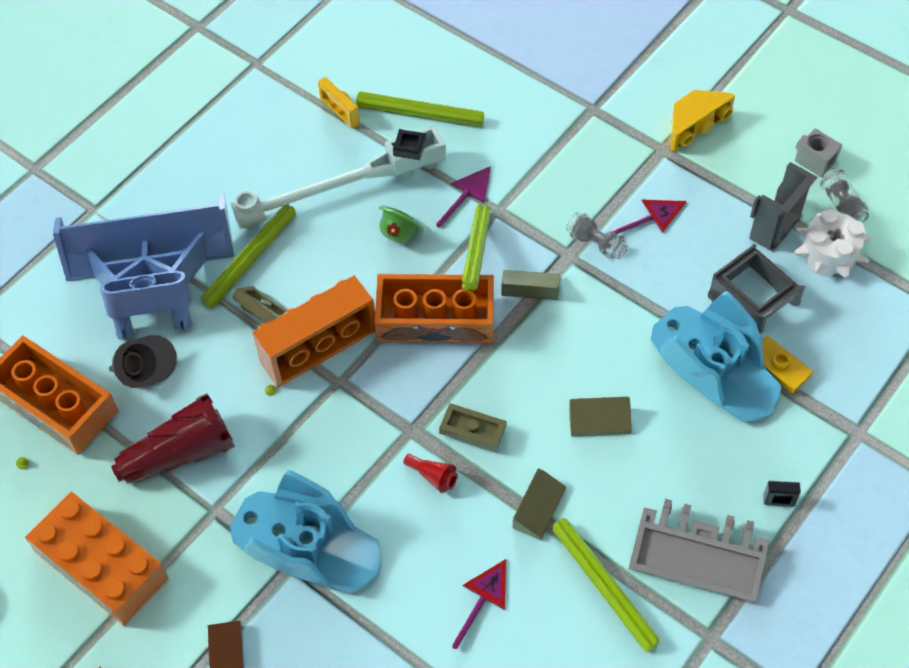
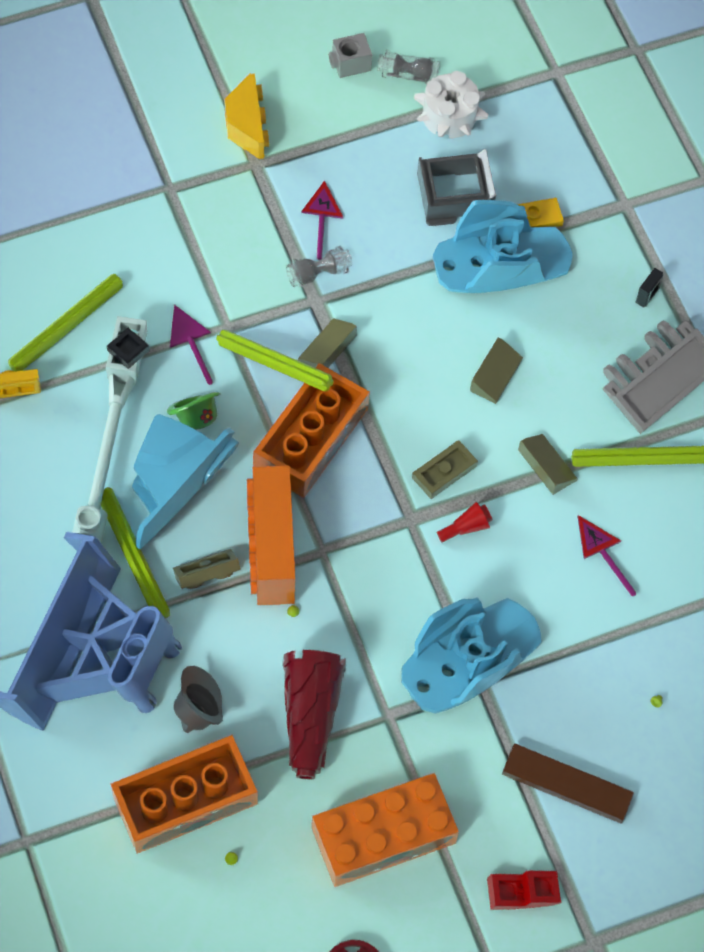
camera: 65 degrees left, 5 degrees up
dark grey piece [749,162,818,252] -> none
none -> medium azure piece [132,414,239,550]

